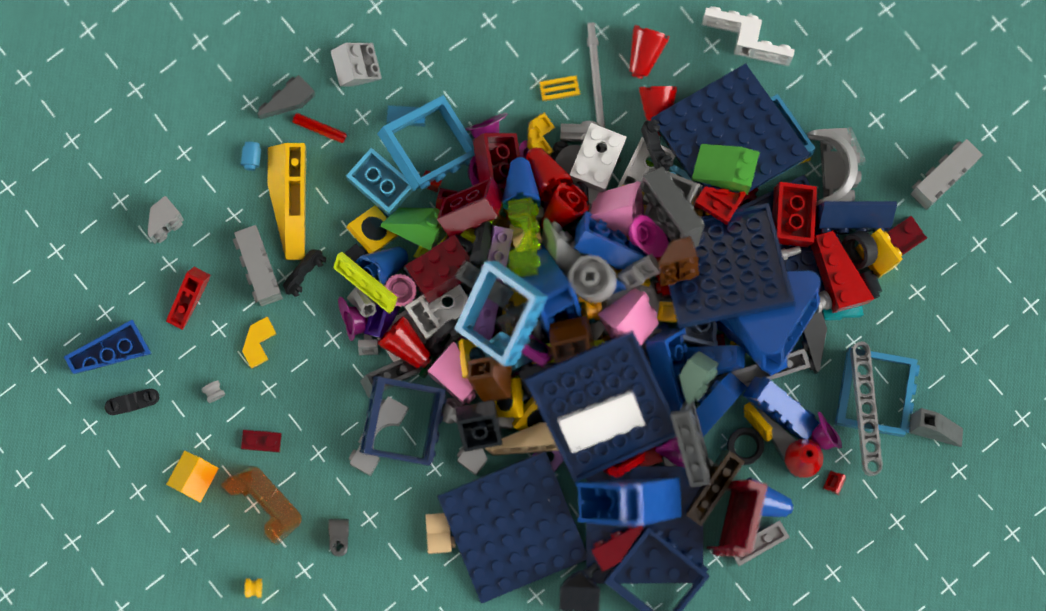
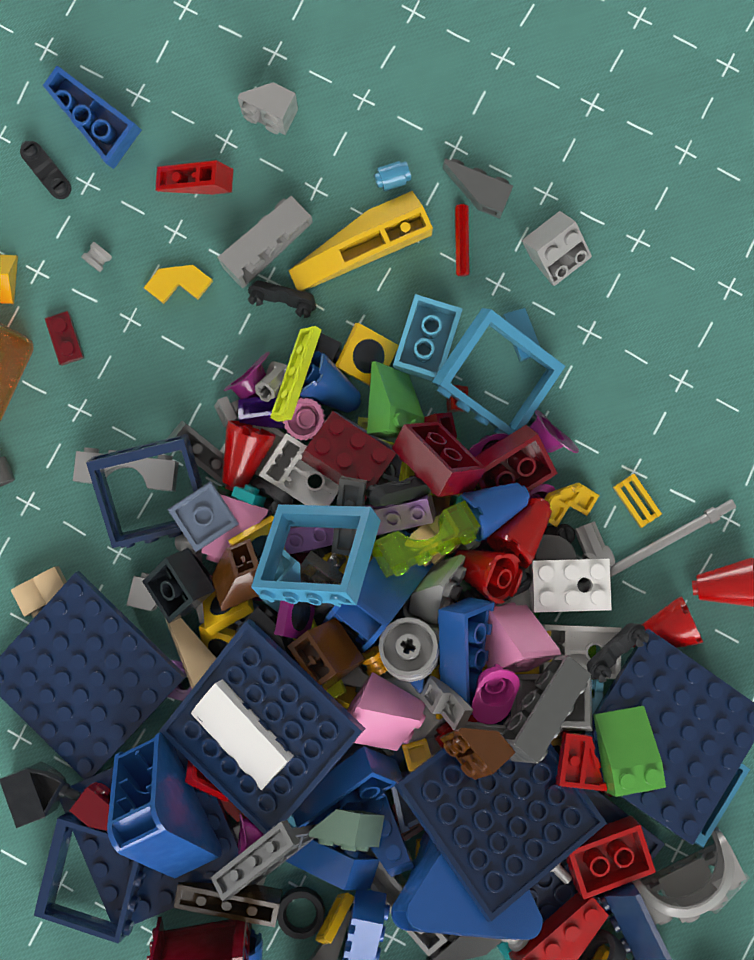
camera: 70 degrees right, 5 degrees up
none -> sand blue tile [168,481,239,552]
none -> teal plate [231,484,267,507]

